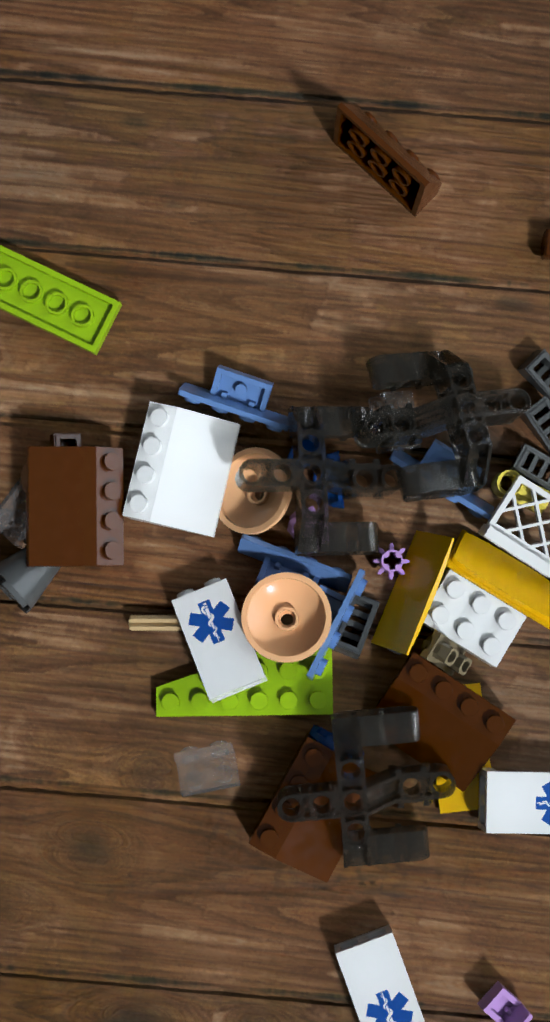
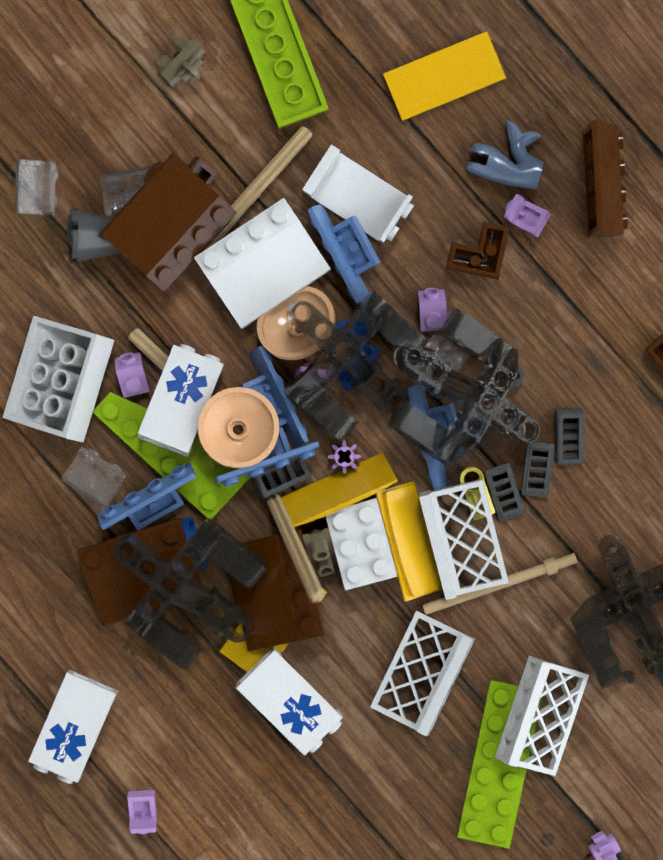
camera: 35 degrees right, 5 degrees up
none -> white slope [2,316,114,442]
none -> medium blue bracket [98,463,196,530]
none -> lavender bracket [115,352,150,398]
none -> tan axle [203,126,312,250]
none -> tan axle [266,494,324,602]
none -> white panel [302,144,414,244]
none -> yellow piece [383,31,506,121]
none -> lavender bracket [418,288,448,332]
none -> reddish brown brick [446,222,510,280]
none -> sand blue piece [465,120,544,190]
none -> lavender bracket [504,194,551,237]

